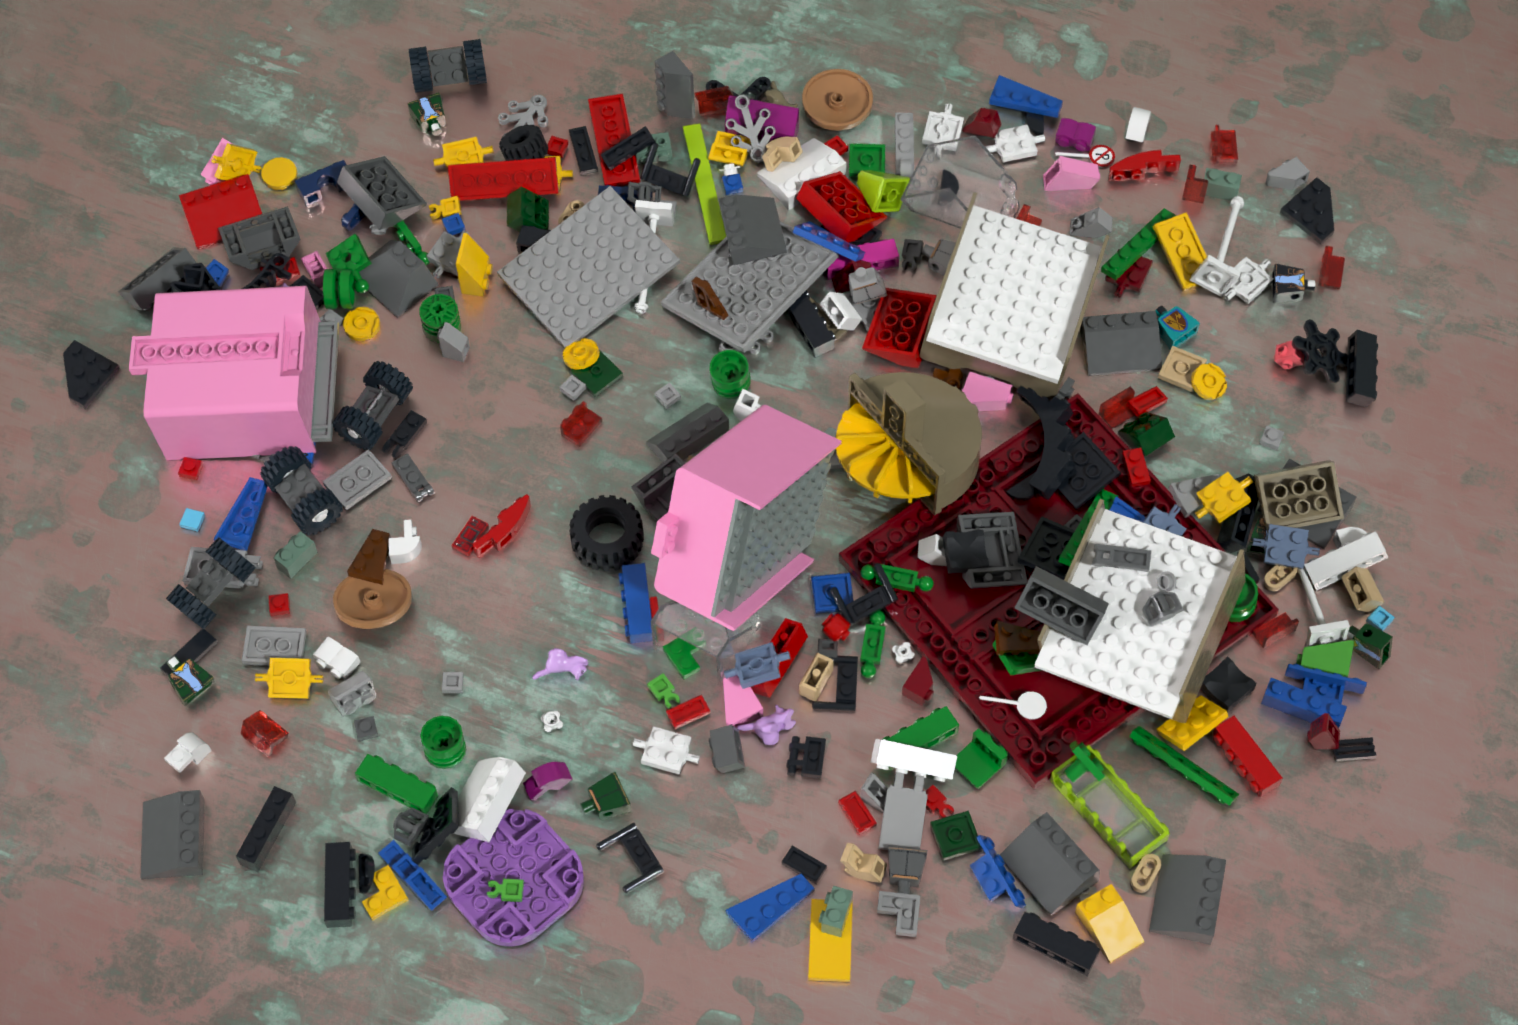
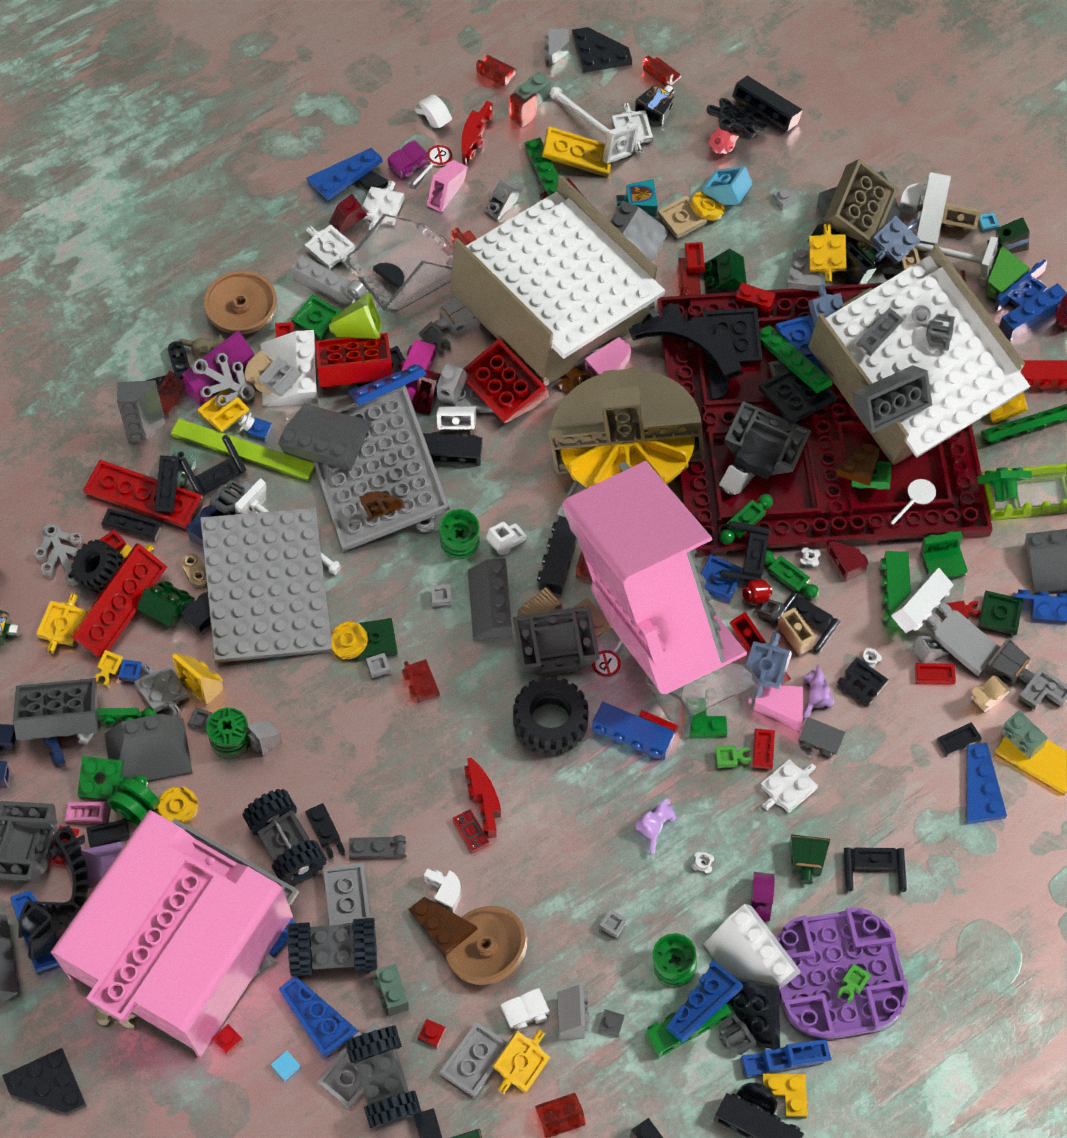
camera: 60 degrees left, 0 degrees up
none -> light grey piece [258,357,301,397]
none -> blue wing [667,960,743,1043]
none -> medium azure slope [702,166,753,205]
none -> white plate [859,648,882,669]

